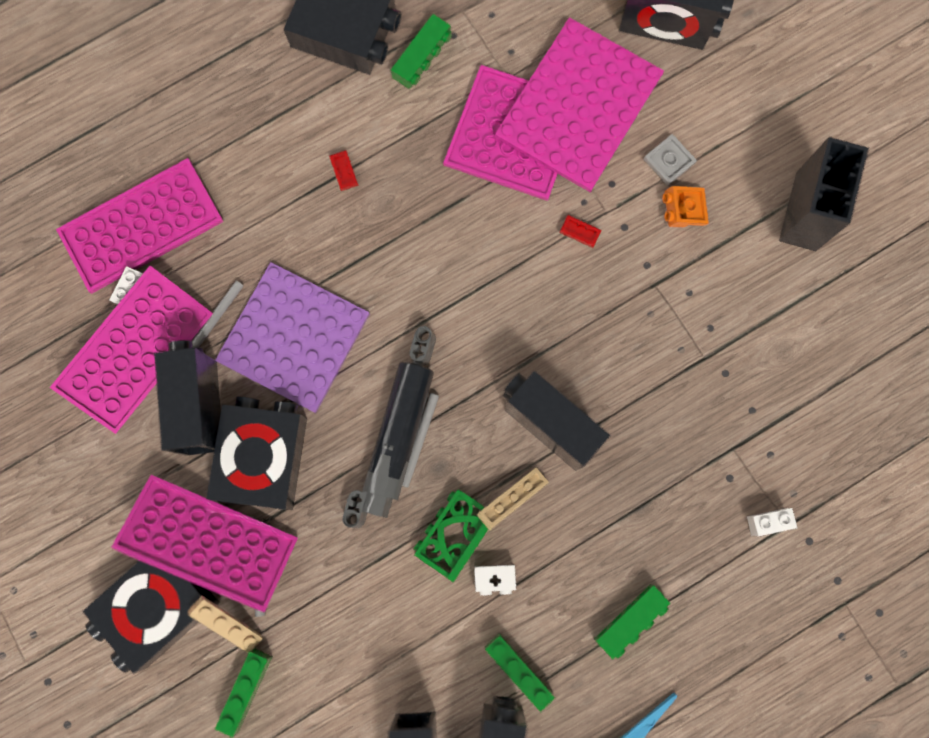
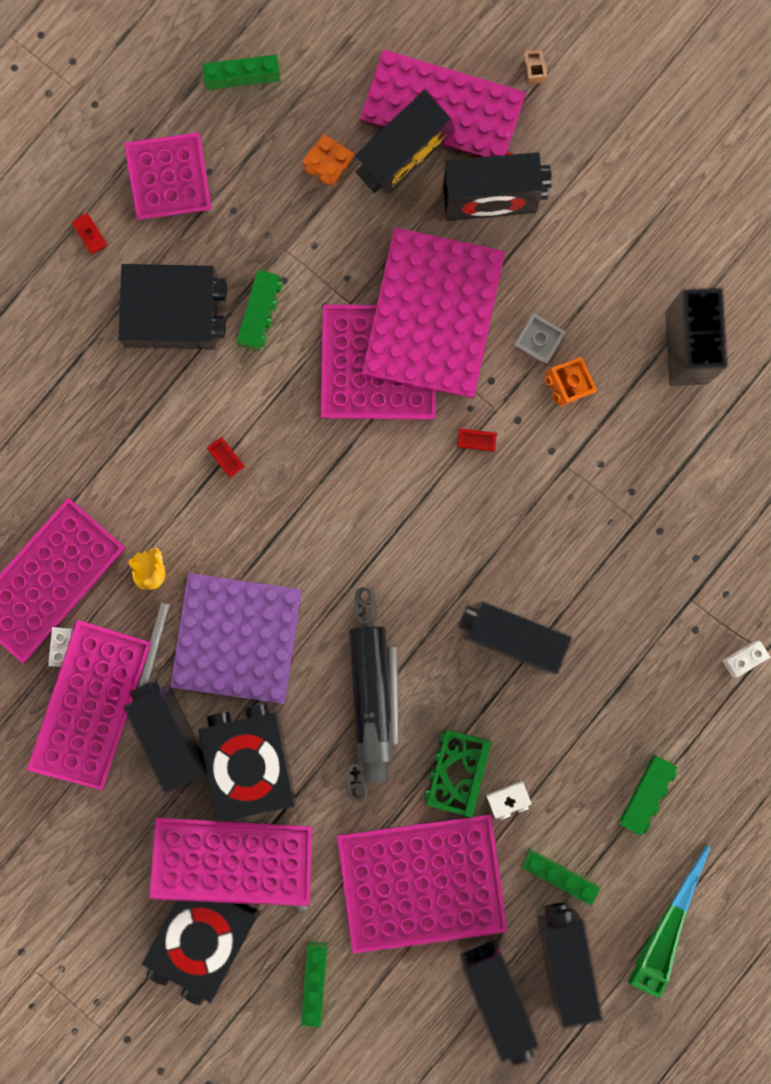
camera: 20 degrees left, 5 degrees up
tan plate [188,596,263,653] -> none
tan plate [477,468,549,530] -> none
none -> yellow hair [128,548,166,590]
none -> dark pink plate [337,814,508,954]

